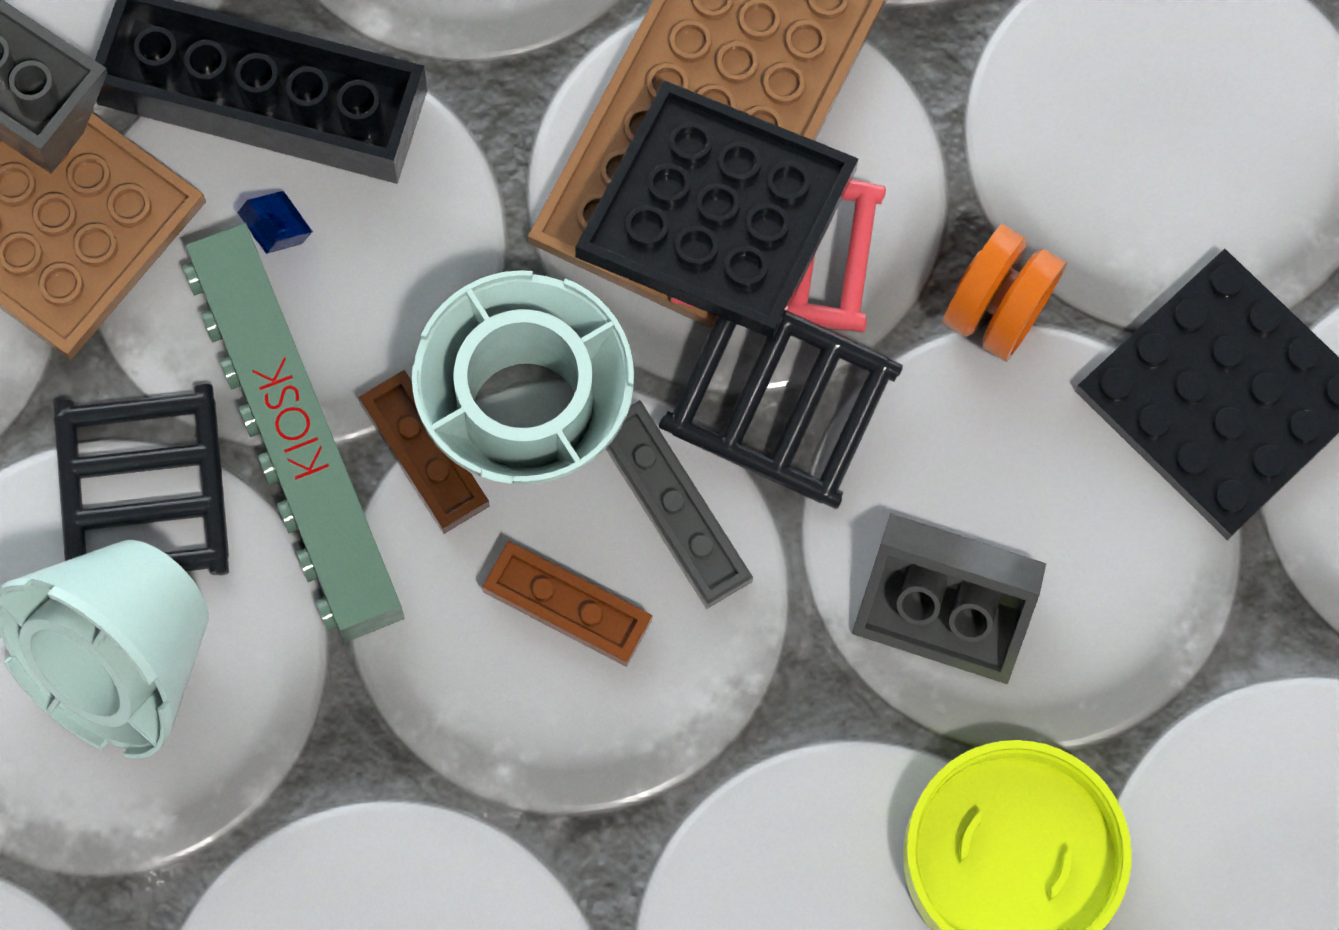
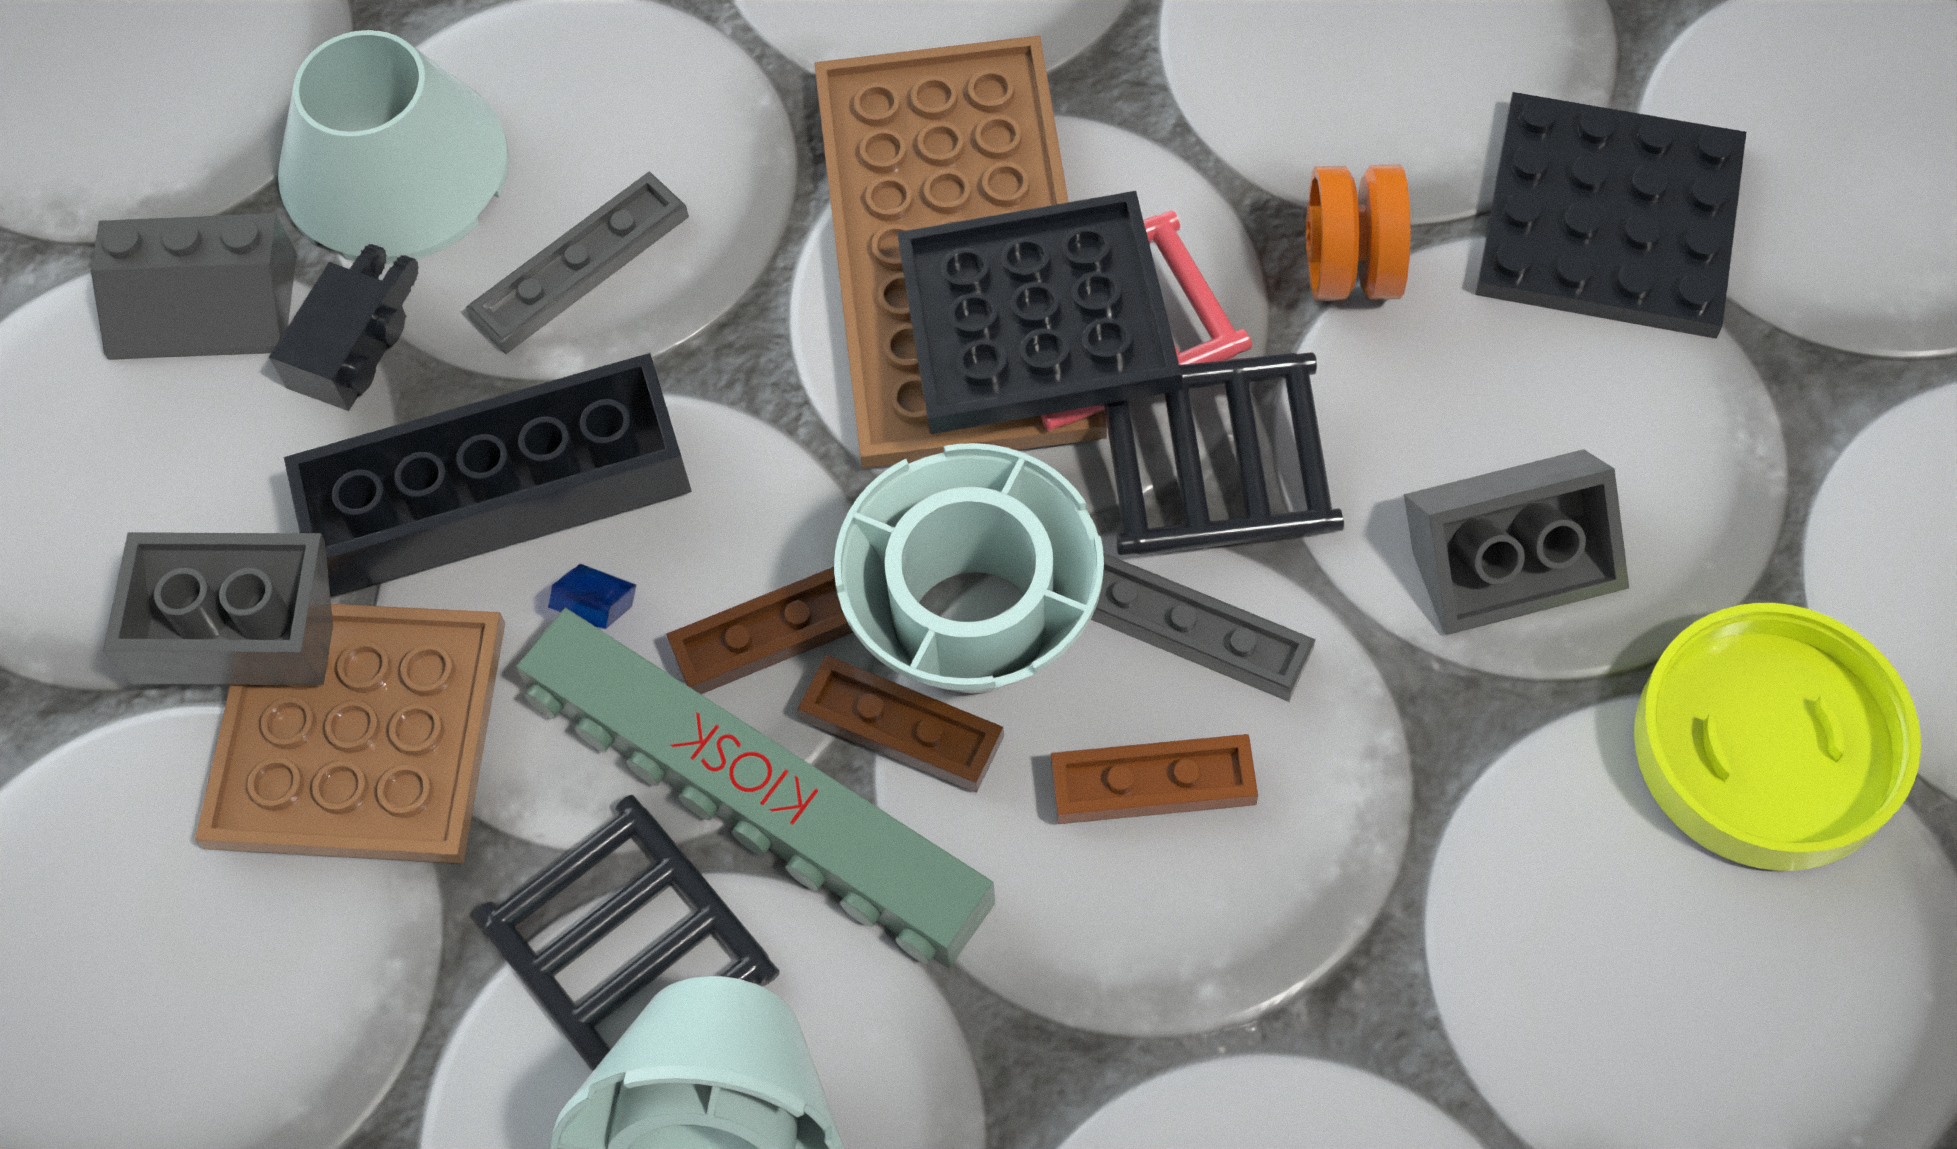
camera: 25 degrees left, 10 degrees down
none -> reddish brown plate [666,567,853,694]

